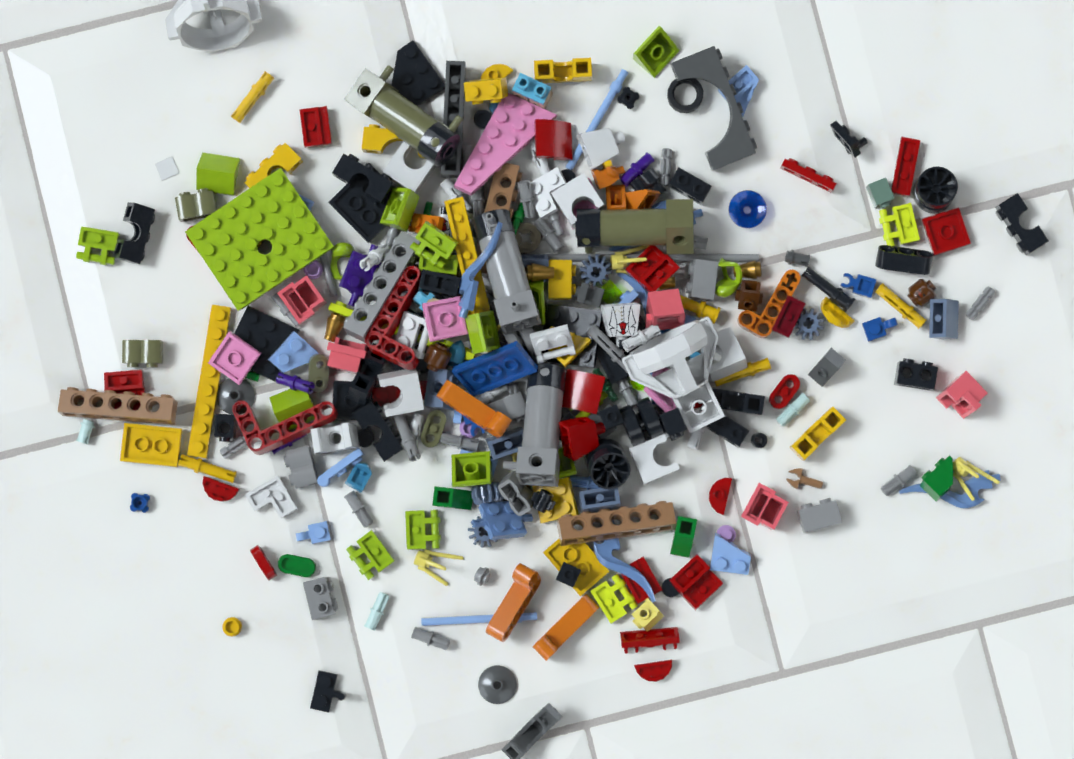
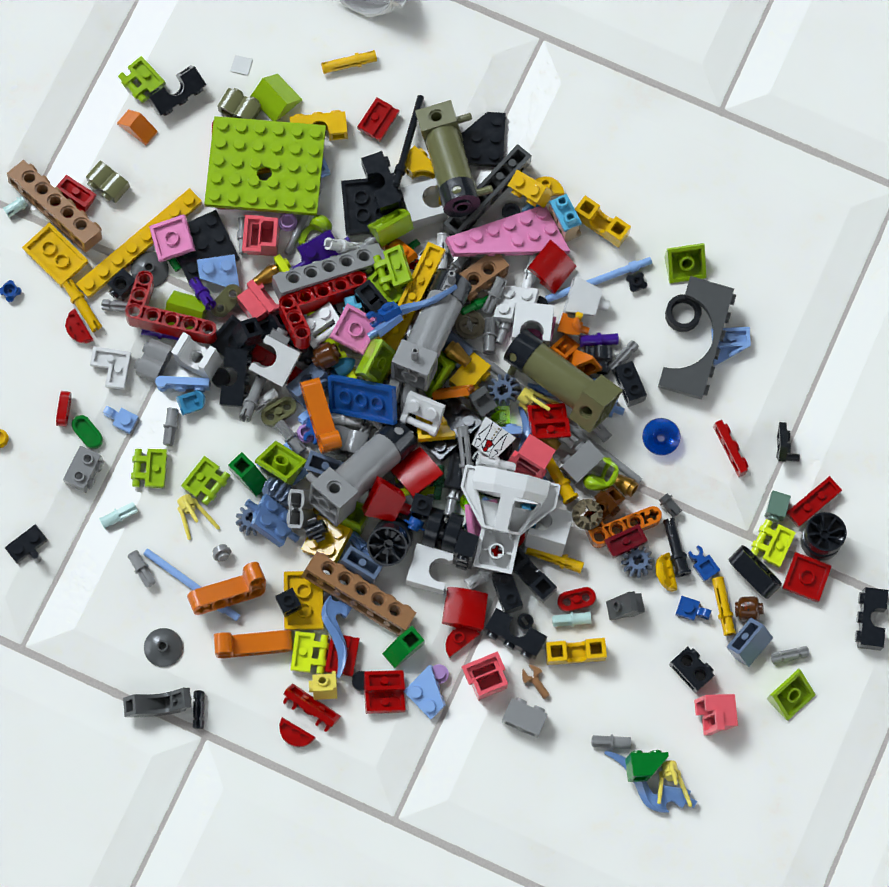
camera: 30 degrees right, 10 degrees down
none -> orange slope [117,109,158,145]
none -> black axle [193,690,205,729]
none -> light grey plate [269,327,290,345]
none -> blue plate [365,301,402,328]
none -> black bar [392,95,424,187]
none -> blue plate [404,516,425,532]
none -> orange tile [432,384,475,400]
none -> red slope [442,587,488,632]
none -> black arch [484,608,548,660]
none -> dark tan gear [572,499,603,530]
none -> lime slope [767,668,816,721]

